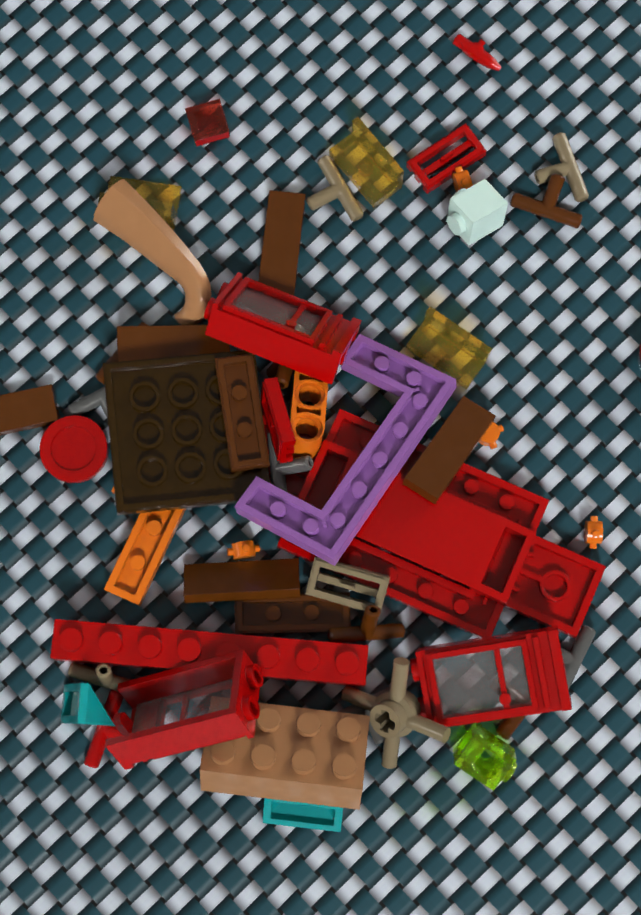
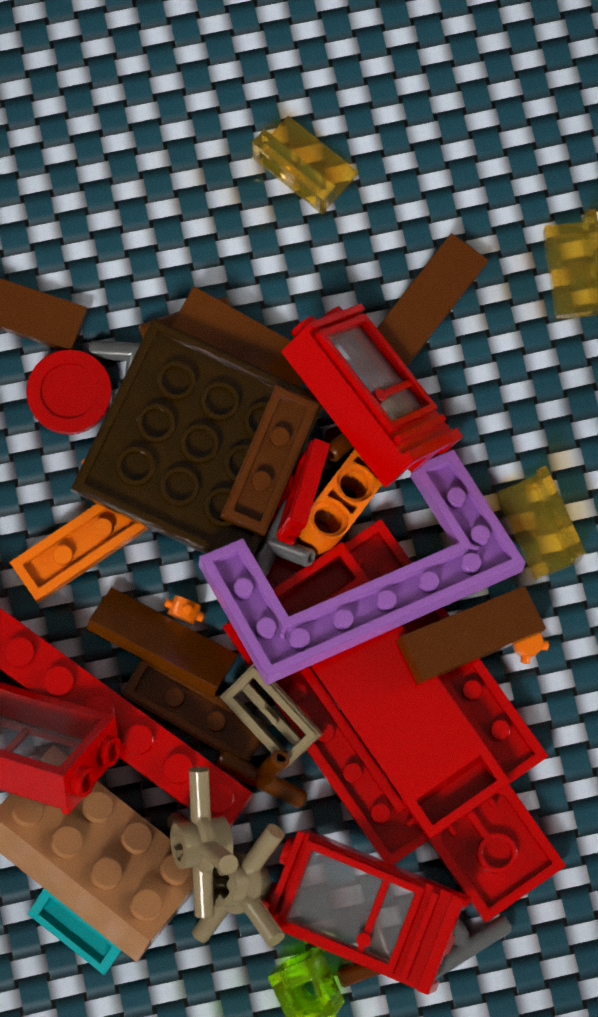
camera: 25 degrees right, 0 degrees up
medium nougat animal [93,179,211,325] -> none
clear red plate [185,99,230,147] -> none
dark tan piece [306,155,364,221] -> none
orange piece [584,515,603,549] -> none
none -> dark tan bar [167,766,238,918]

